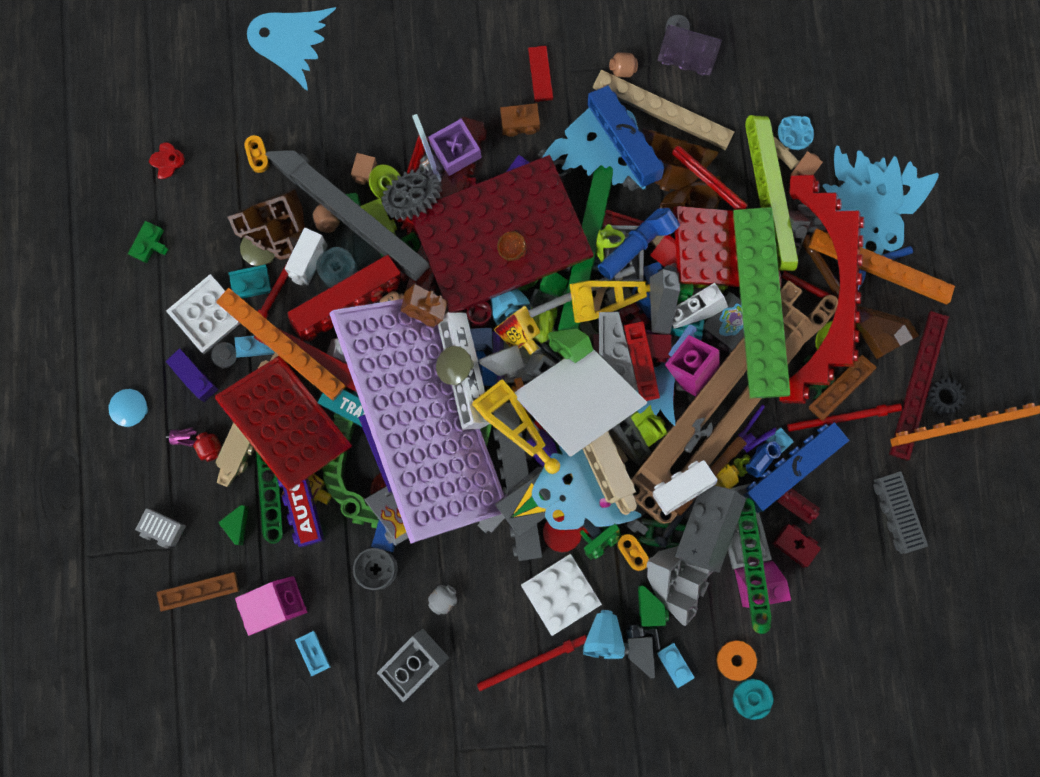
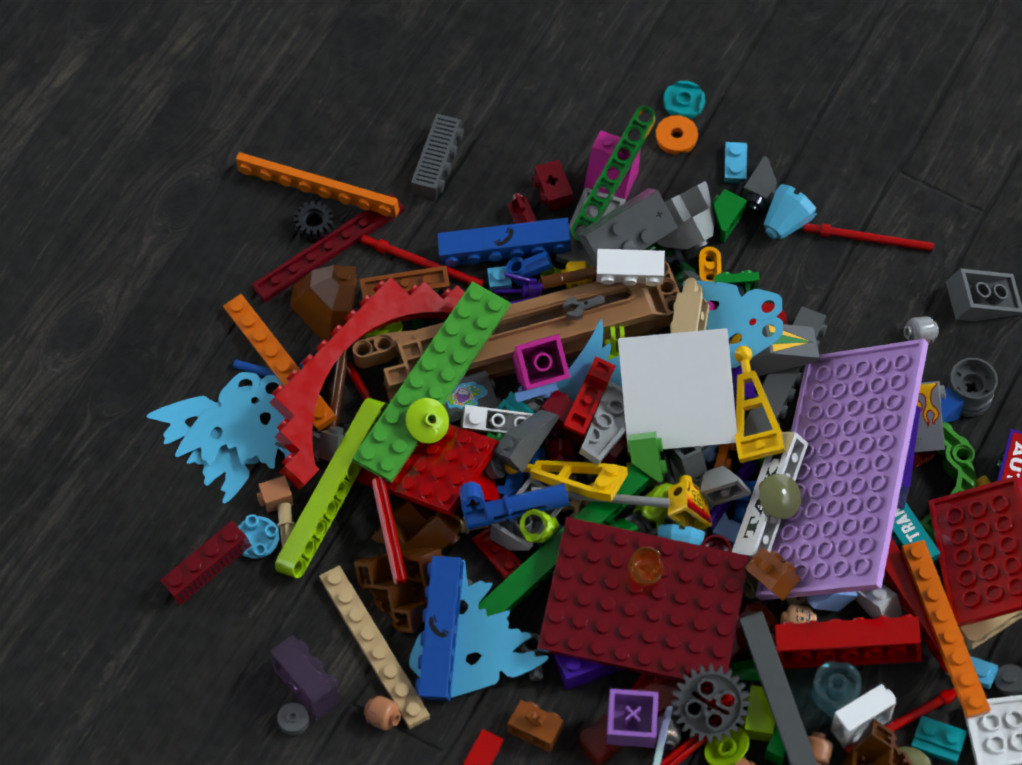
camera: 145 degrees left, 20 degrees down
white plate [521,554,602,636] -> none
none -> dark red brick [160,521,252,605]
none -> lime dish [406,398,449,444]

